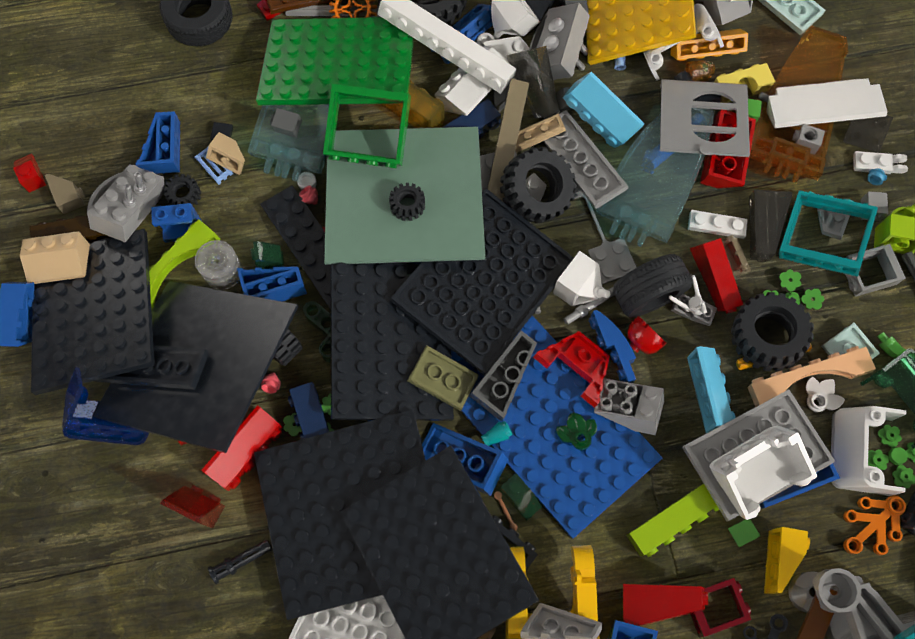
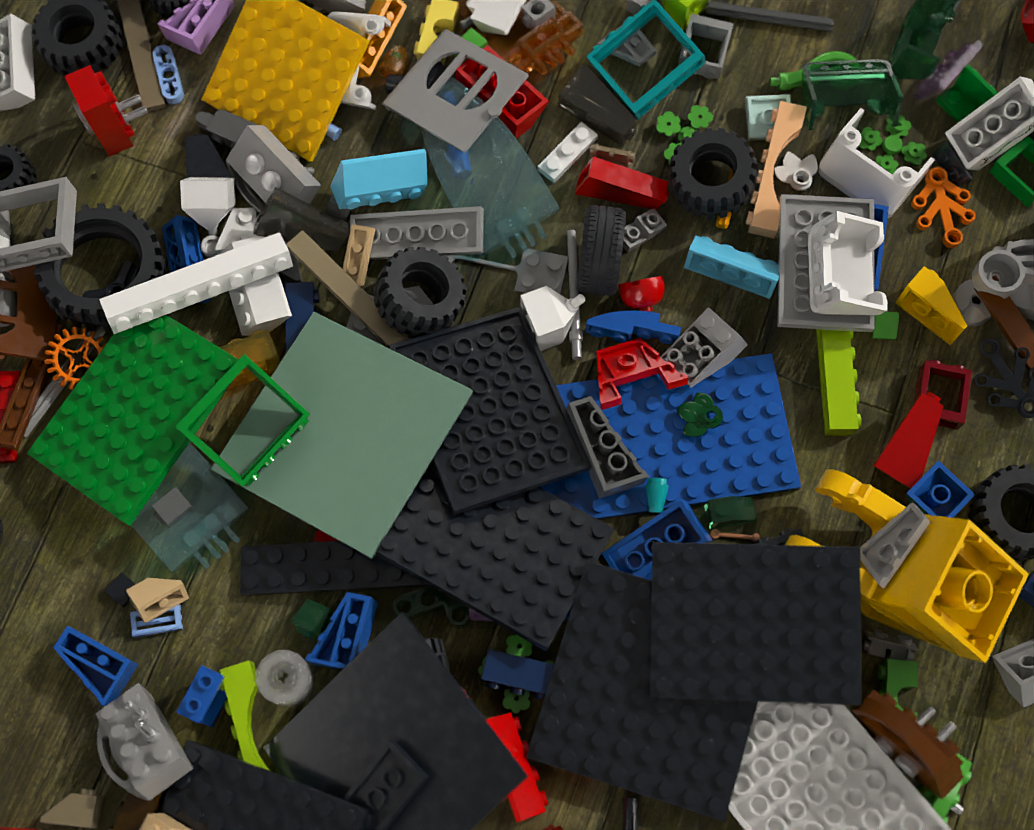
camera: 55 degrees left, 0 degrees up
black tyre [164,174,201,205] -> none
white tile [297,172,317,190] -> none
coral plate [299,185,318,205] -> none
black tyre [389,183,425,221] -> none
olive tile [407,345,479,411] -> none
white plant [669,275,707,315] -> none

